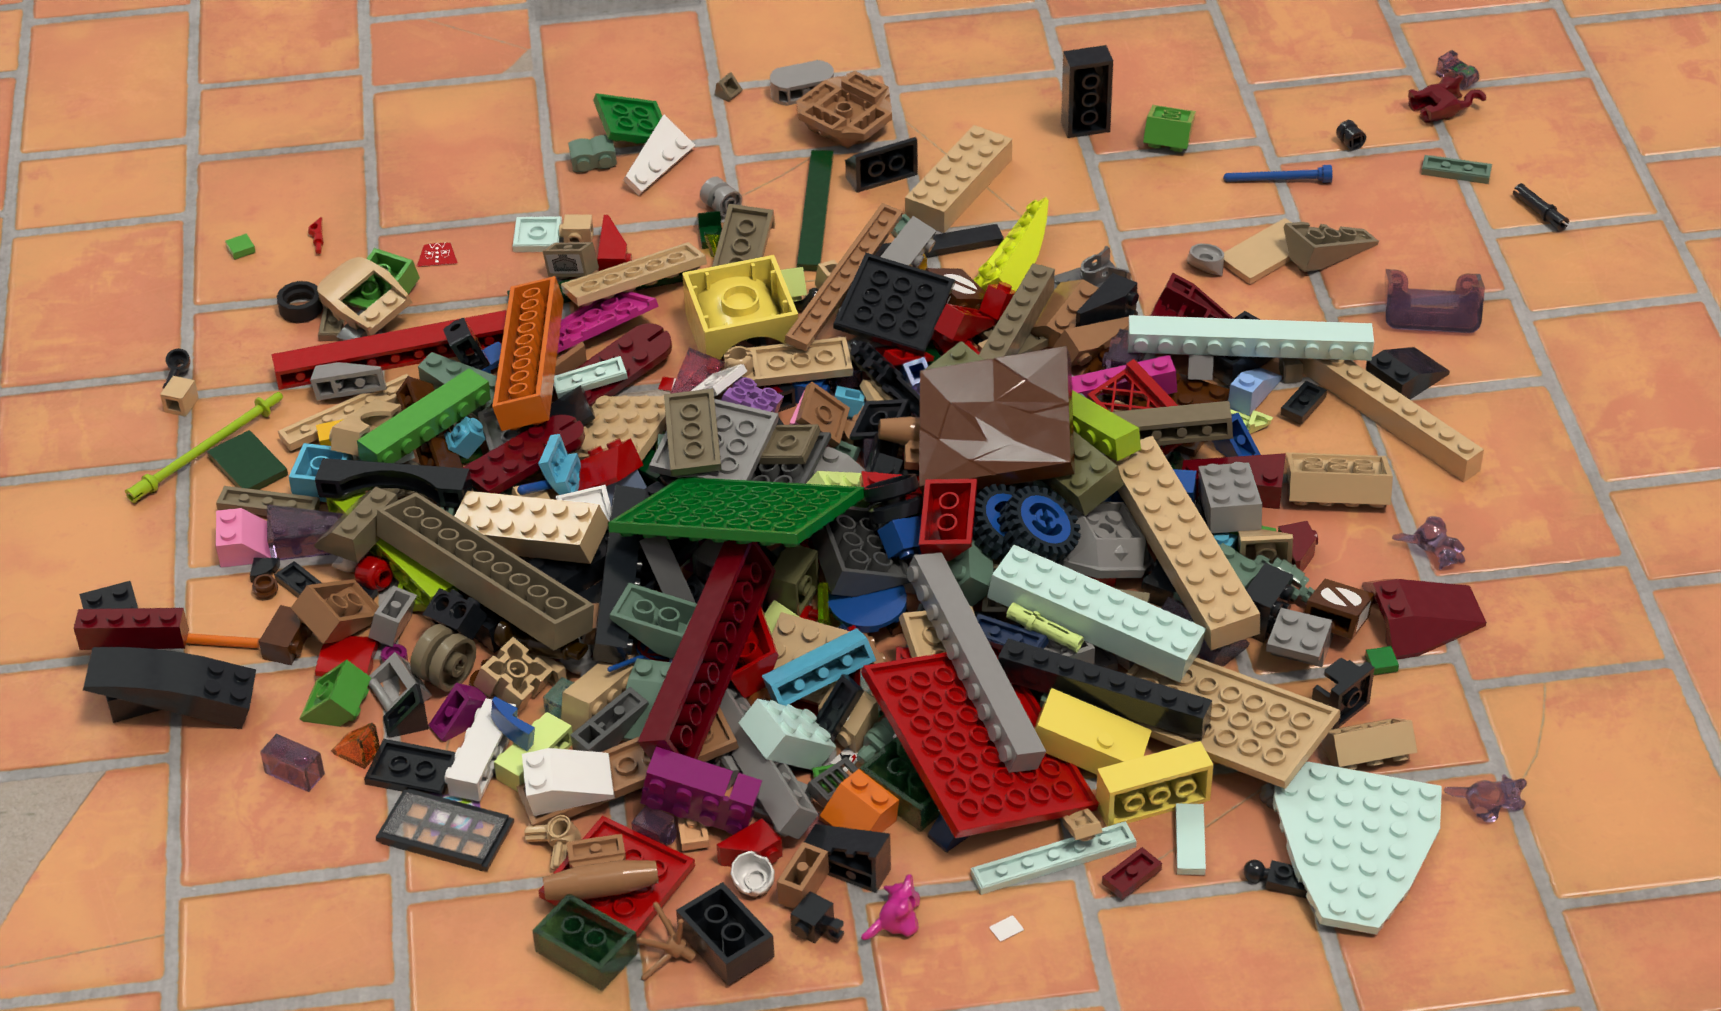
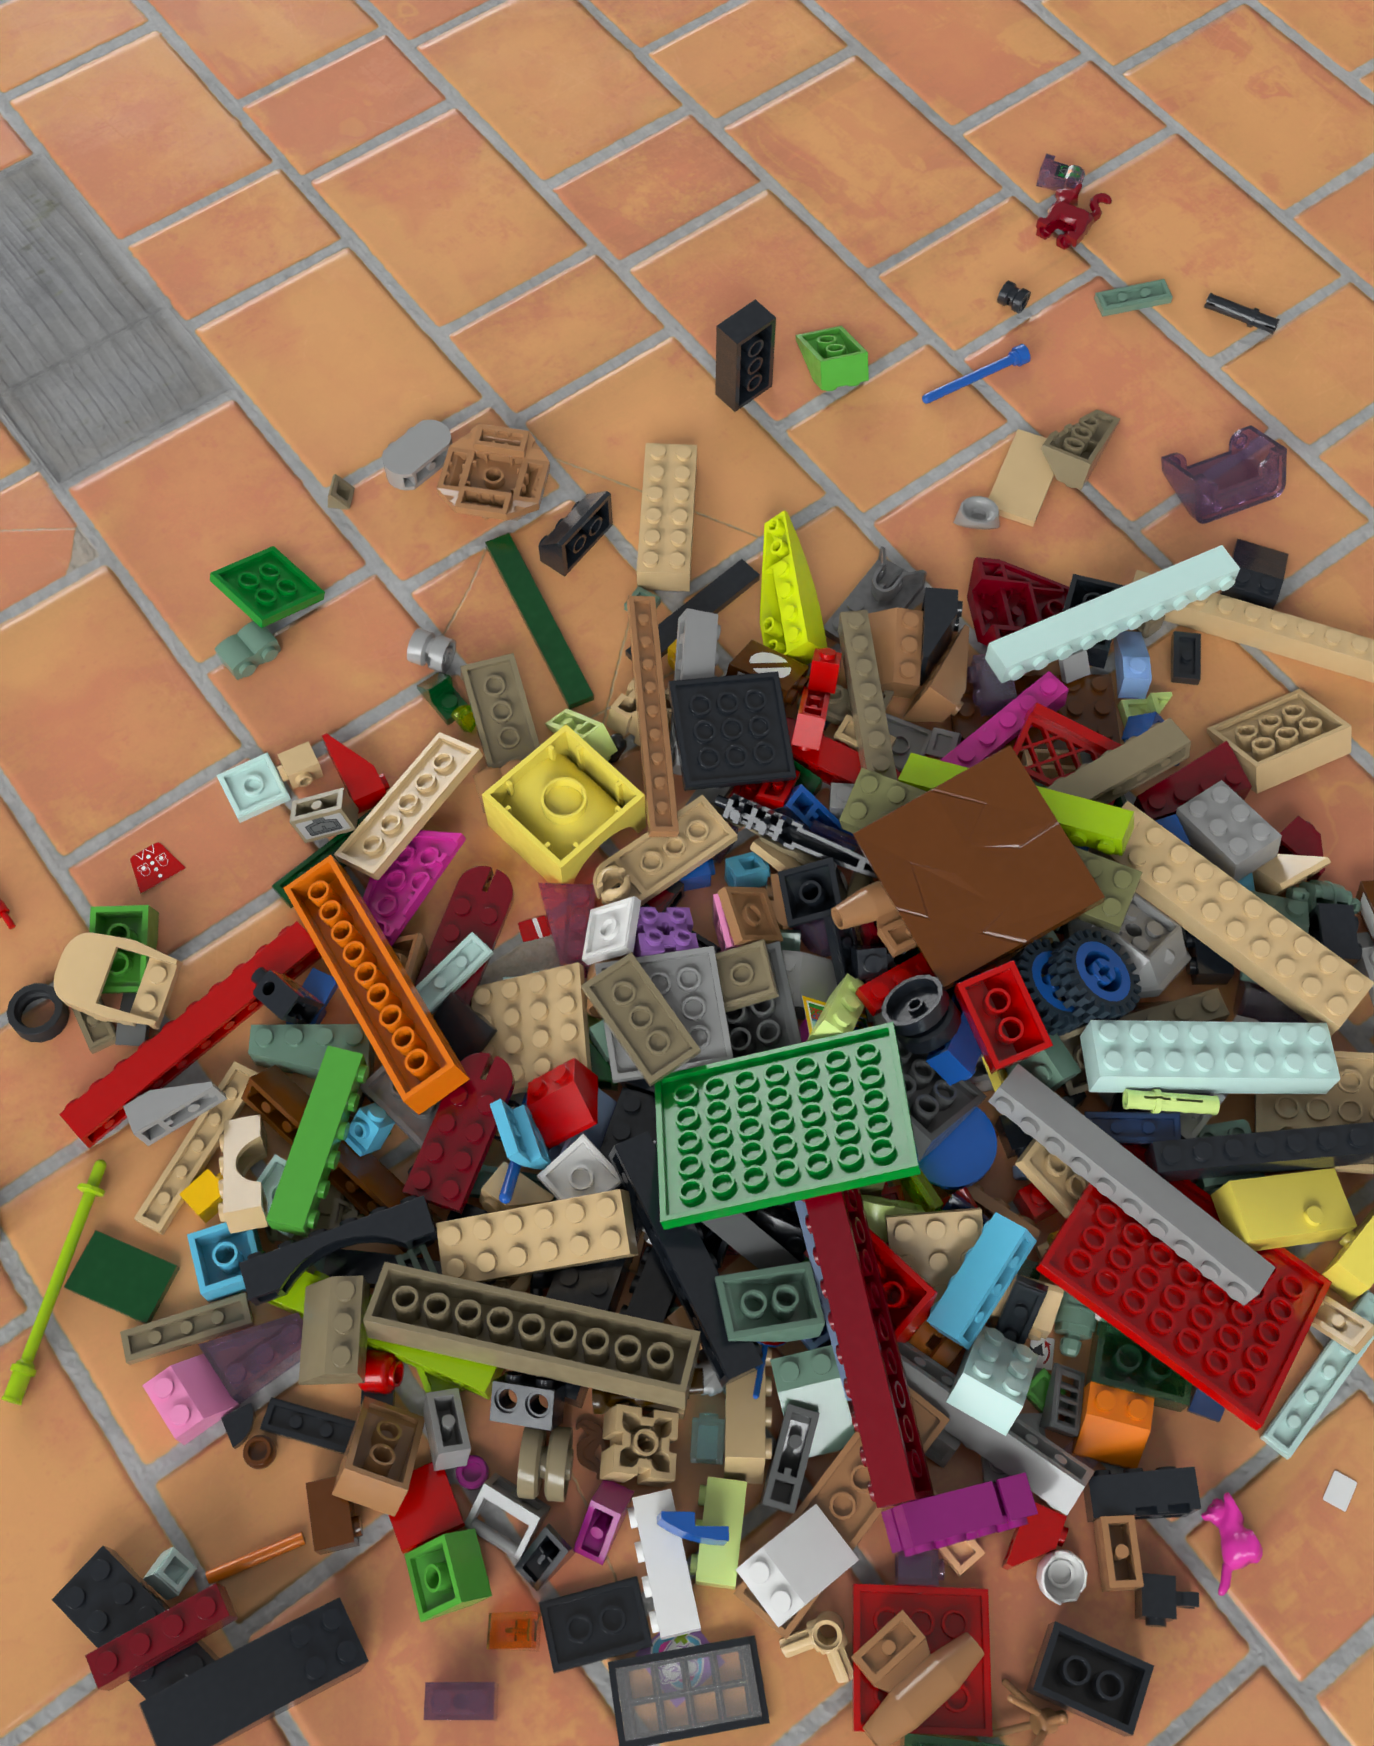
camera: 30 degrees left, 20 degrees up
white wing [623,115,695,196] -> none

